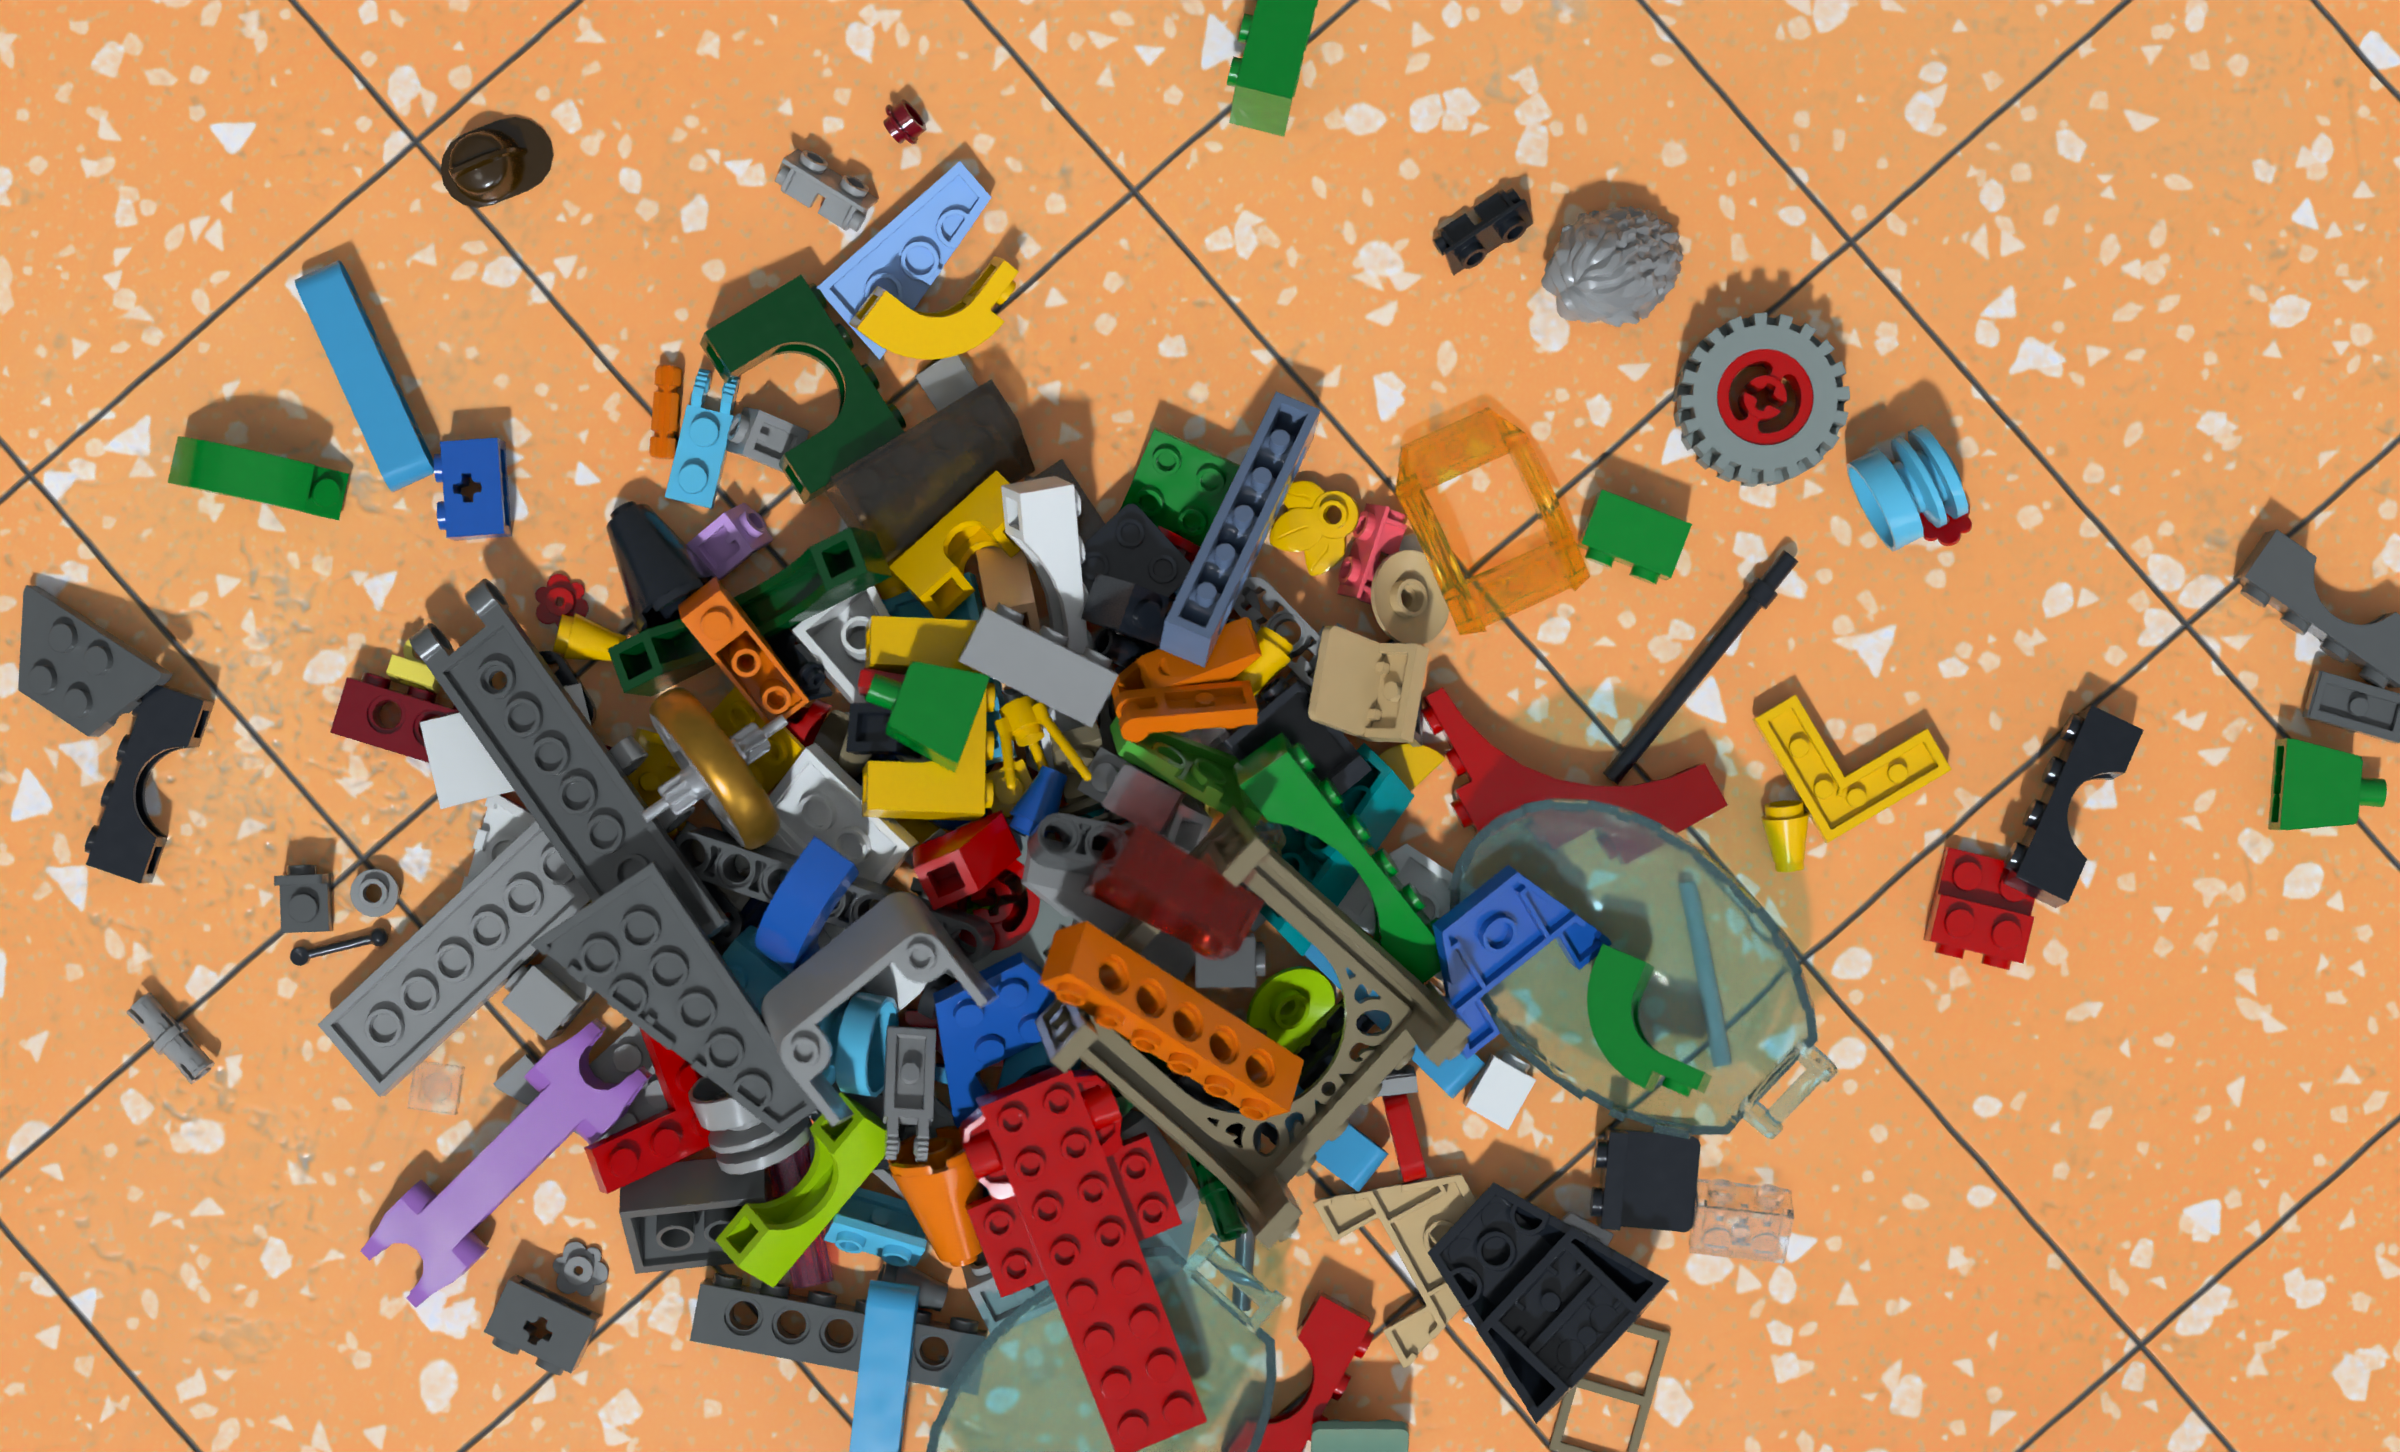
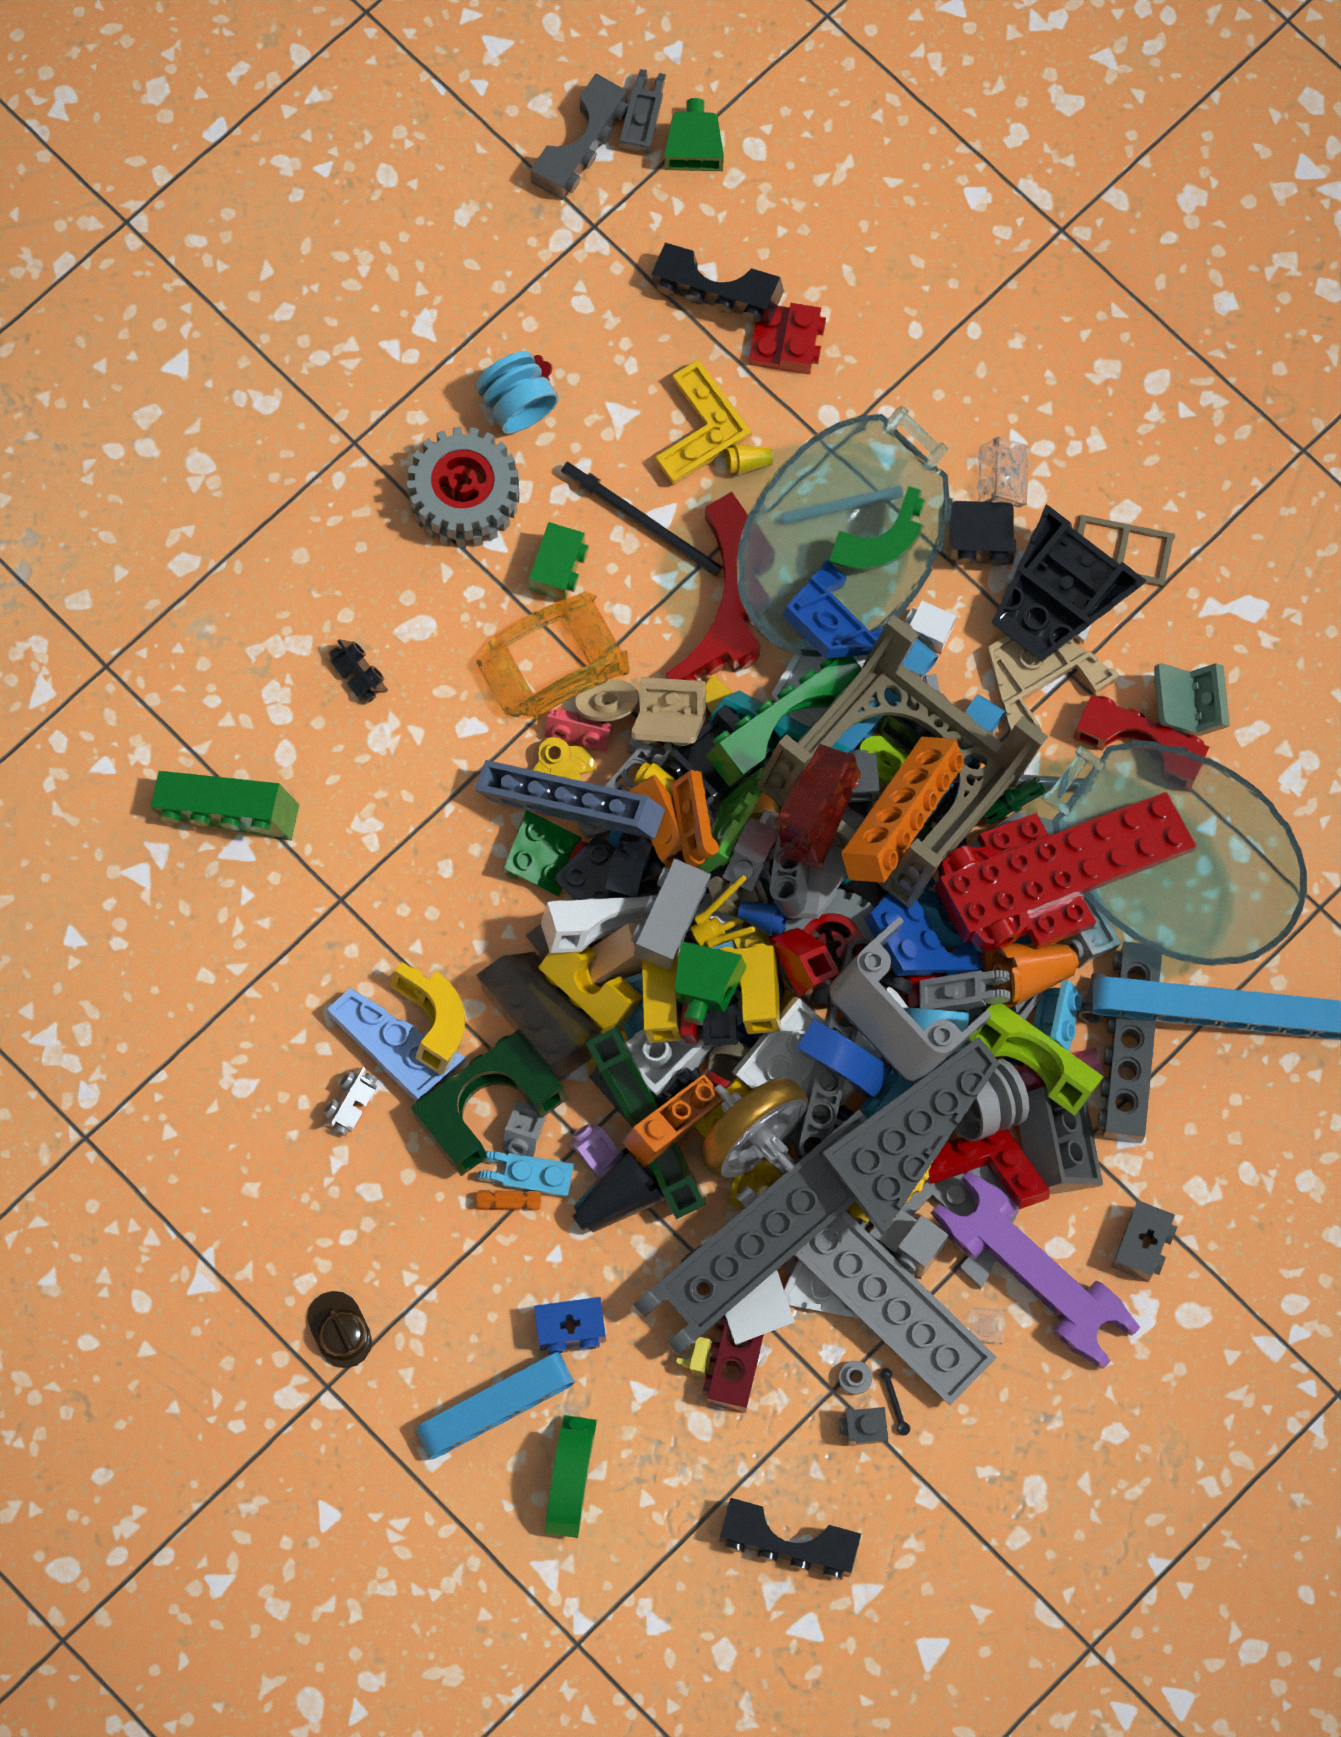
camera: 90 degrees left, 15 degrees down
dark grey wing [18,585,173,737] -> none
light grey pin [127,993,215,1084] -> none
red plant [535,574,589,627] -> none
yellow cone [553,613,627,661] -> none
light grey plant [553,1241,609,1296] -> none
dark red plate [883,99,927,144] -> none
light grey tile [915,355,982,417] -> none
red beam [1382,1094,1427,1183] -> none
light grey hair [1541,206,1683,327] -> none

